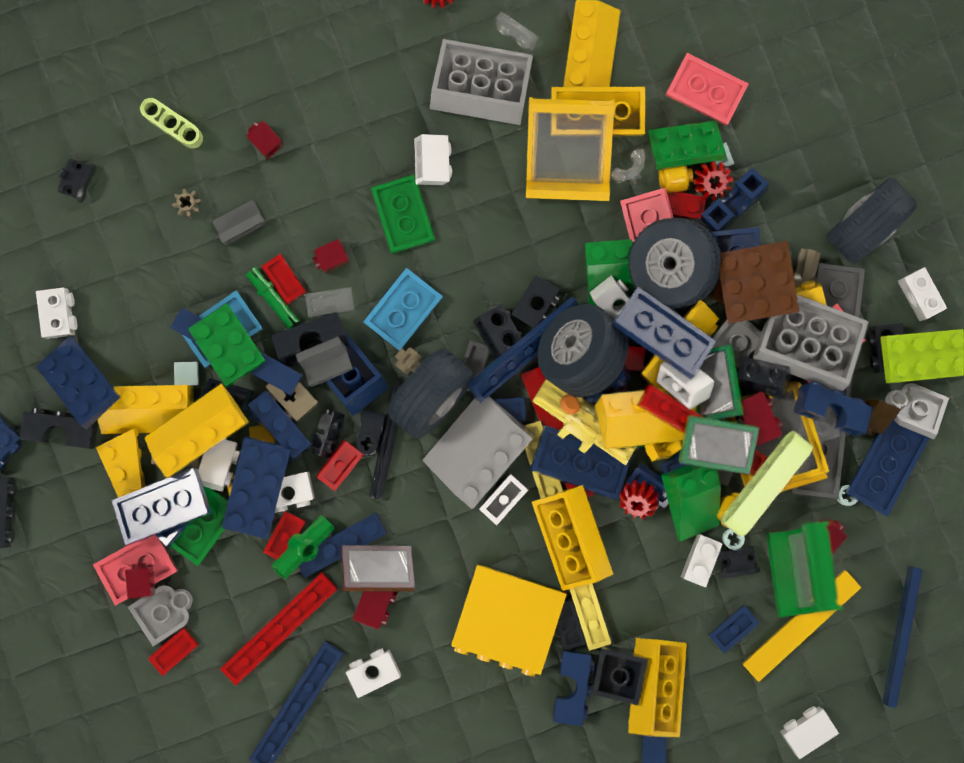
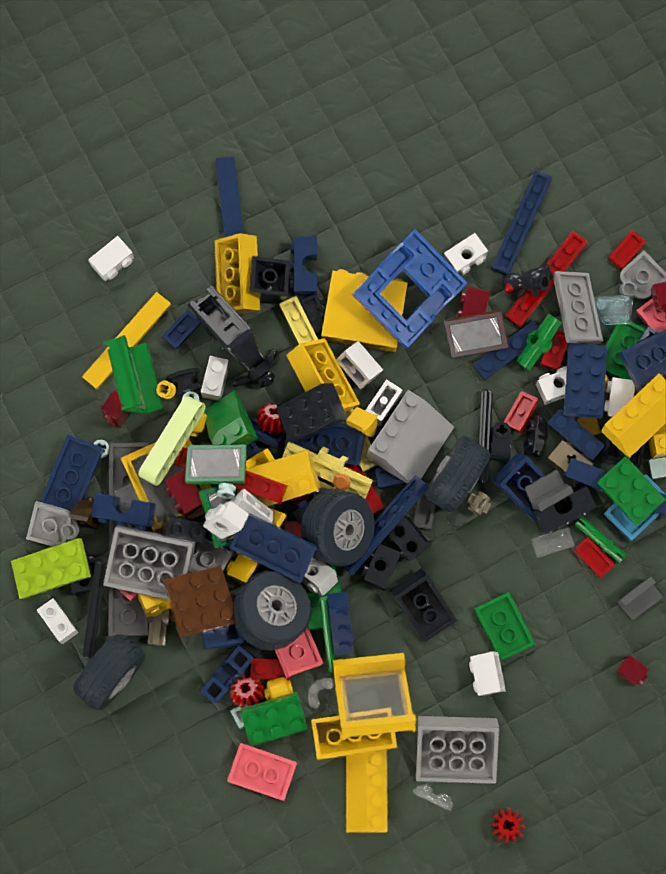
camera: 175 degrees right, 10 degrees down
dark red brick [312,239,350,273] -> none
dark azure plate [364,268,443,351] -> none
dark blue tile [882,566,922,708] -> none
none -> black axle [83,561,107,658]
none -> yellow bush [156,381,176,399]
none -> black piece [187,286,278,387]
none -> white brick [203,501,249,539]
none -> light aqua bush [217,483,236,499]
none -> black brick [276,383,348,443]
none -> green bar [319,597,335,672]
none -> dark blue arch [327,592,354,656]
none -> white brick [336,341,383,389]
none -> yellow tile [346,407,378,437]
none -> blue piece [352,229,467,349]
none -> black slope [389,568,457,642]
none -> black animal [502,264,553,296]
none -> light grey tile [553,271,603,344]
none -> clear light blue plate [594,295,633,325]

